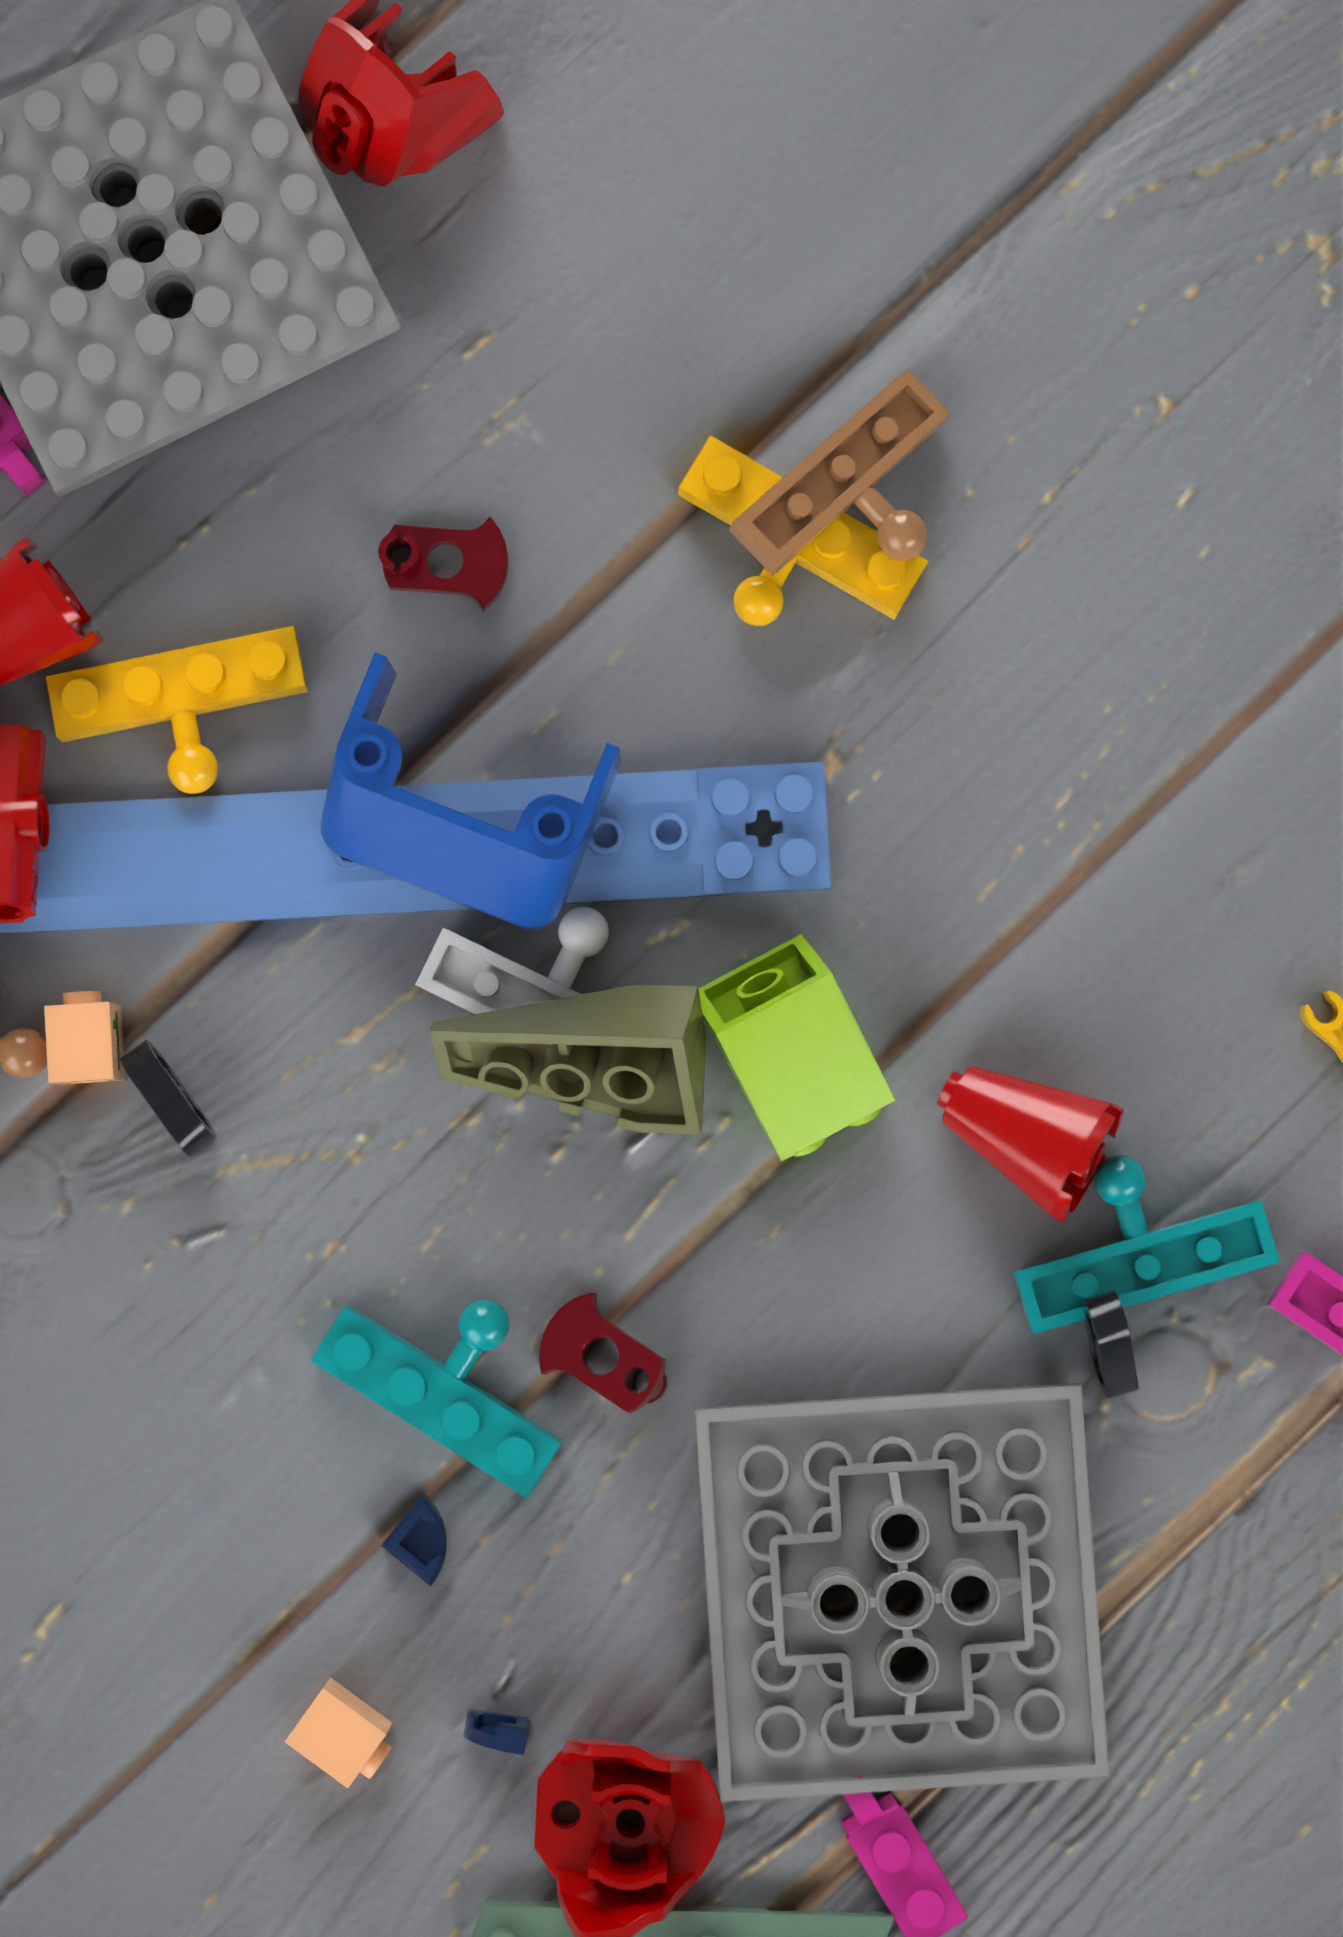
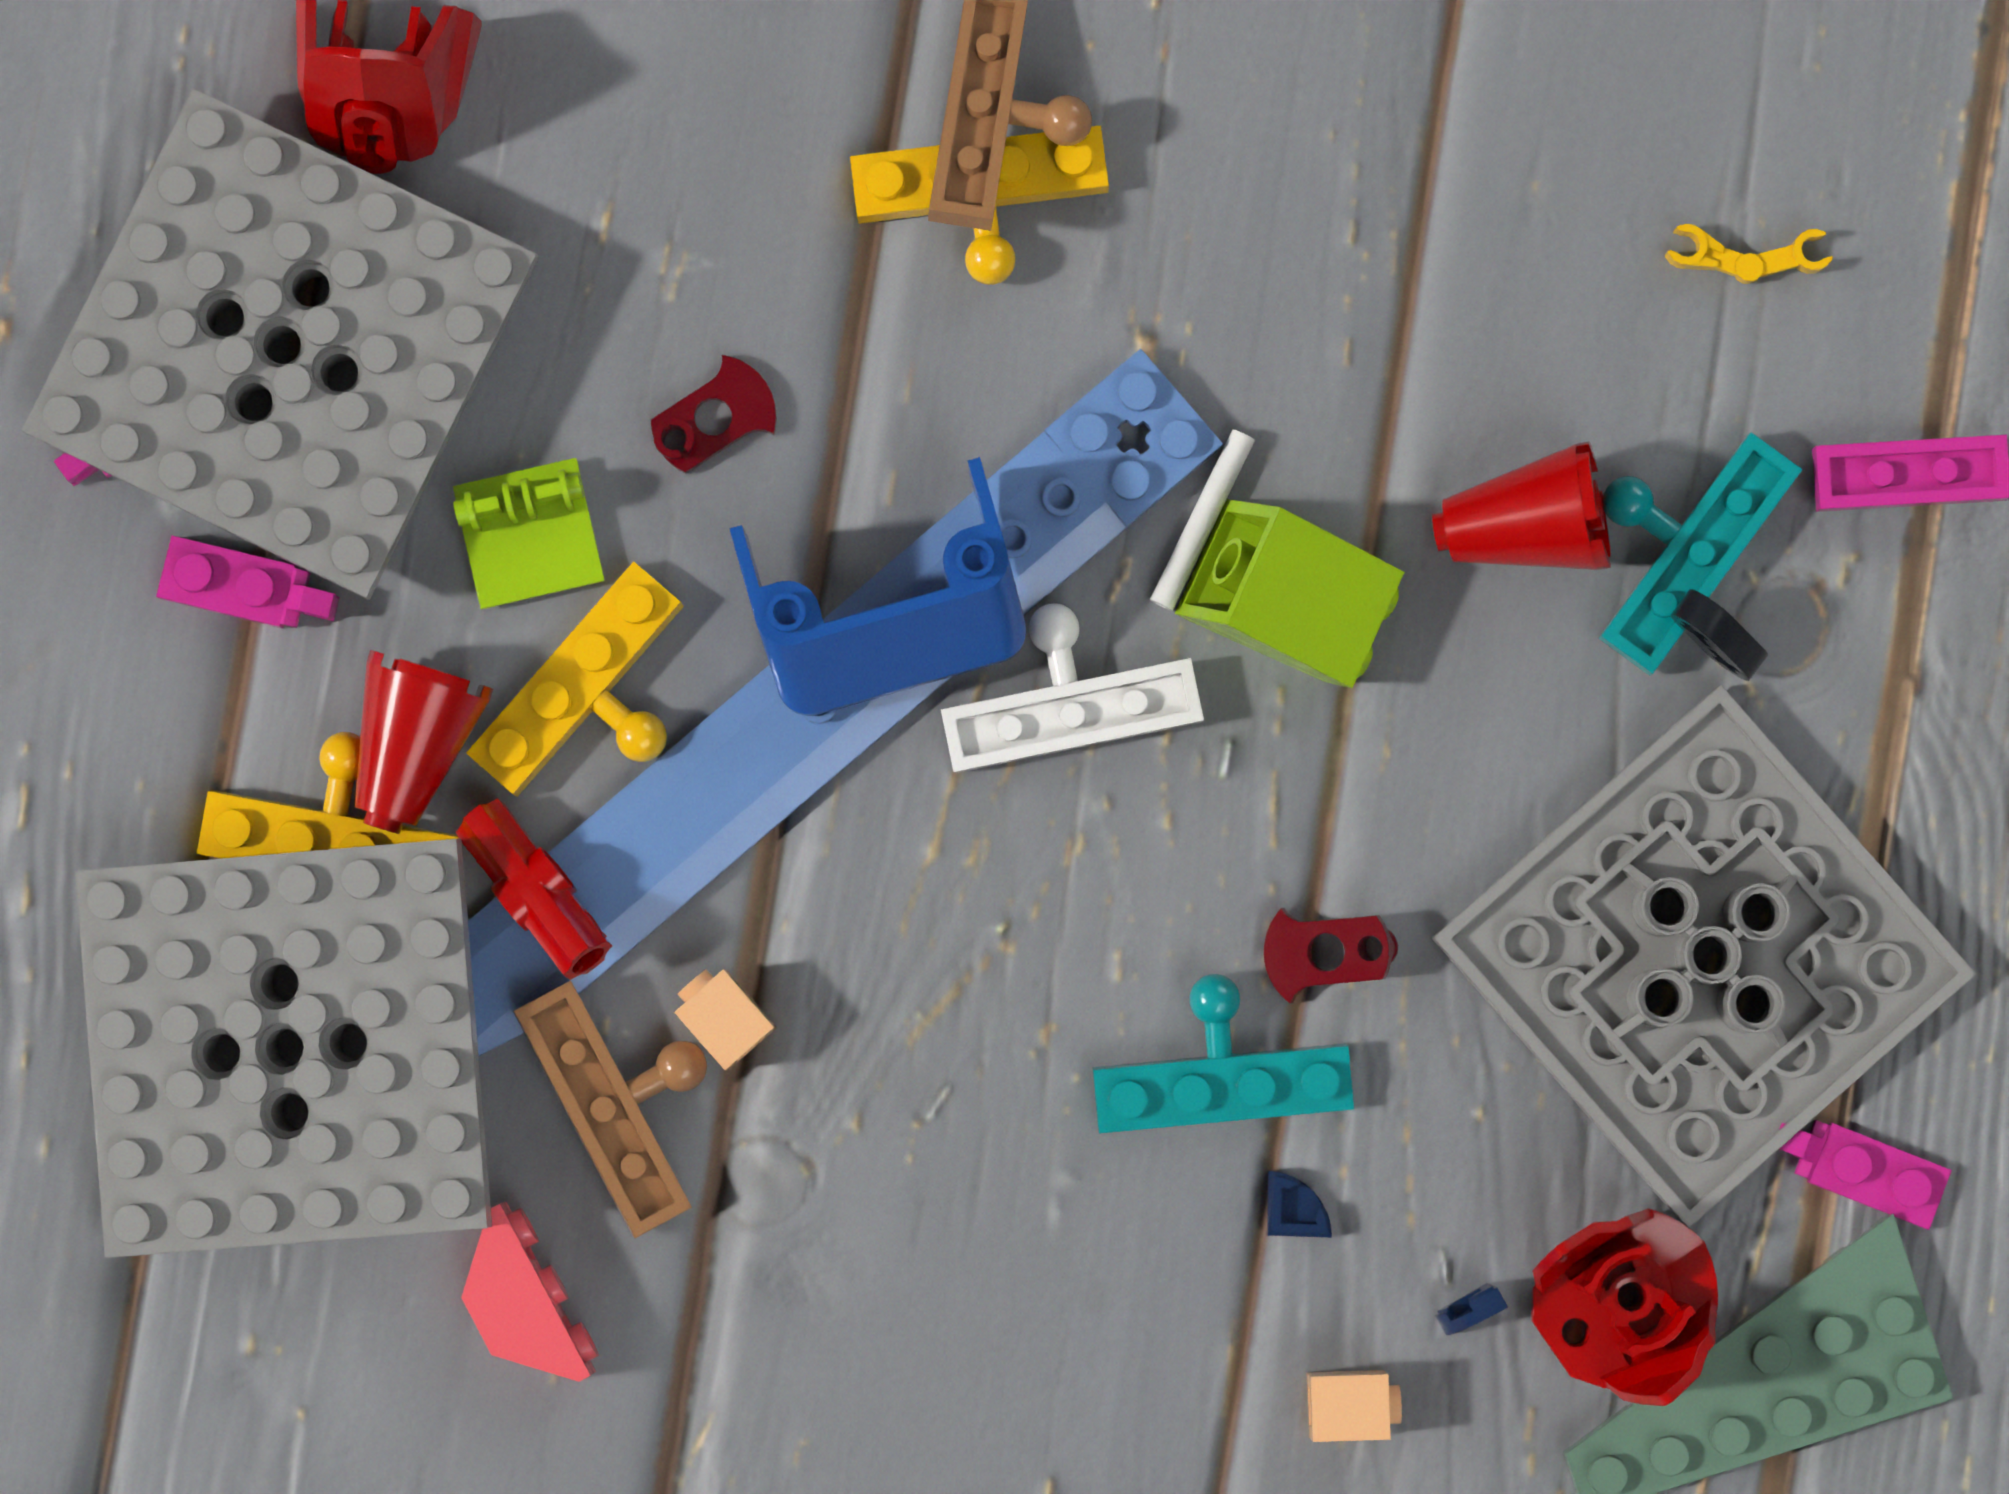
camera: 40 degrees left, 0 degrees up
black beam [120,1039,217,1156] -> none
olive wedge [430,985,706,1135] -> none
none -> lime hinge [452,458,605,610]
none -> white piece [1150,429,1255,611]

